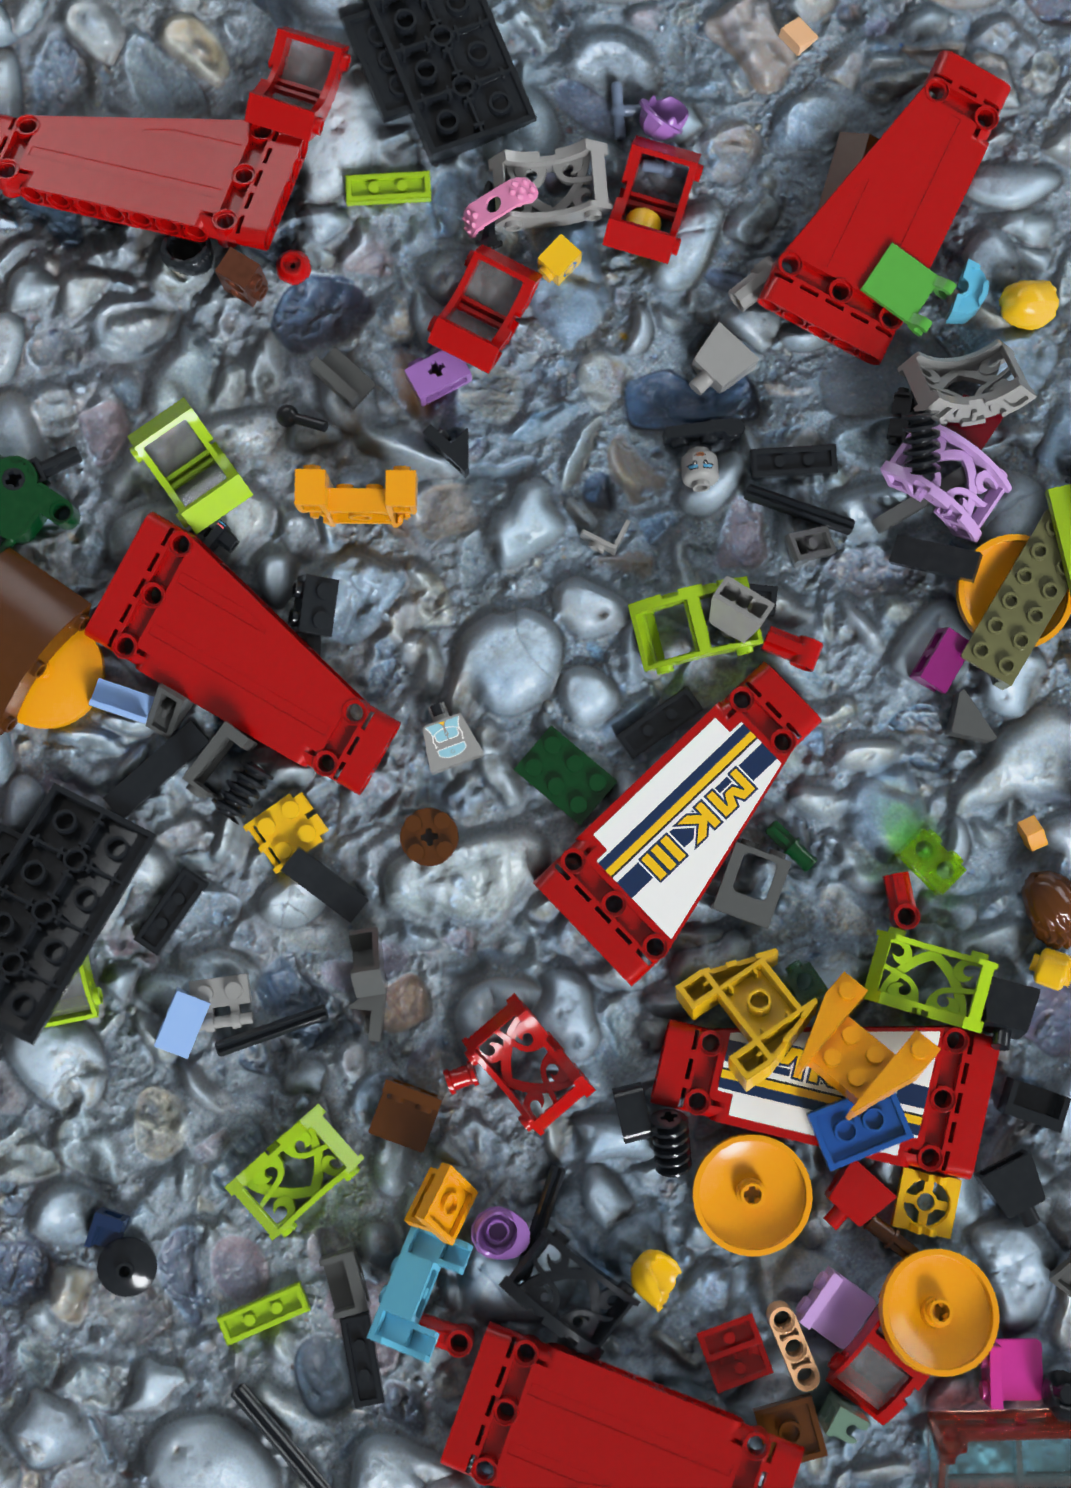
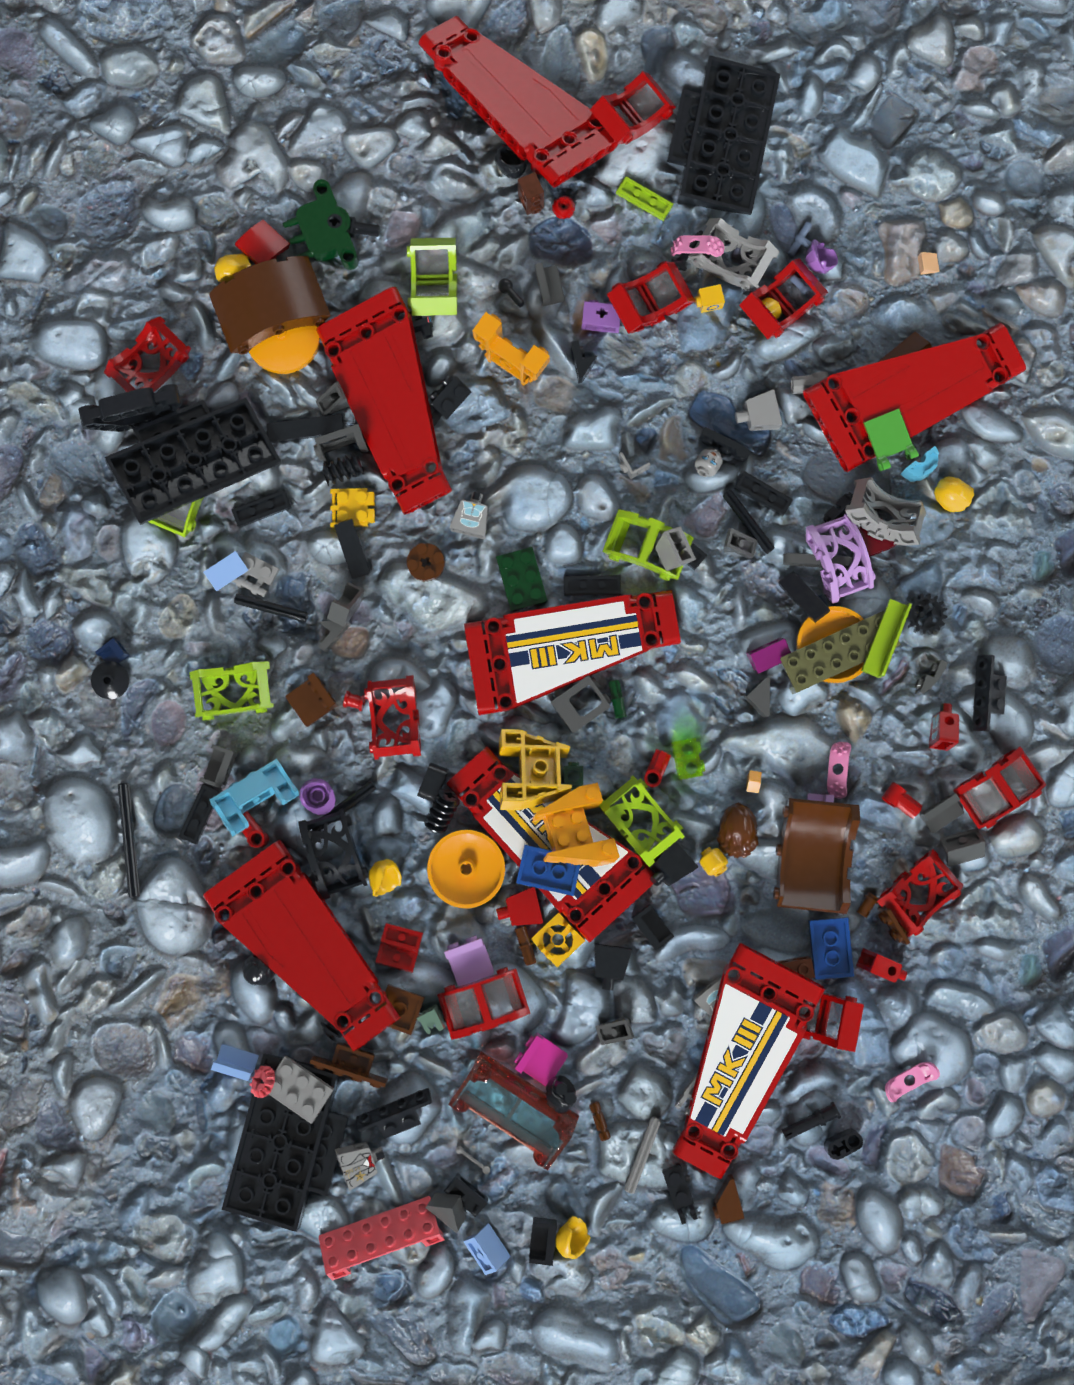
camera: 35 degrees right, 0 degrees up
light blue panel [88,678,155,724] -> none
lime tile [216,1280,311,1346] -> none
light orange bracket [404,1162,478,1246] -> none
red piece [761,626,824,672] -> none
light nougat beam [766,1300,820,1392] -> none
light orange dish [879,1249,999,1376] -> none
black piece [902,410,941,475] -> none

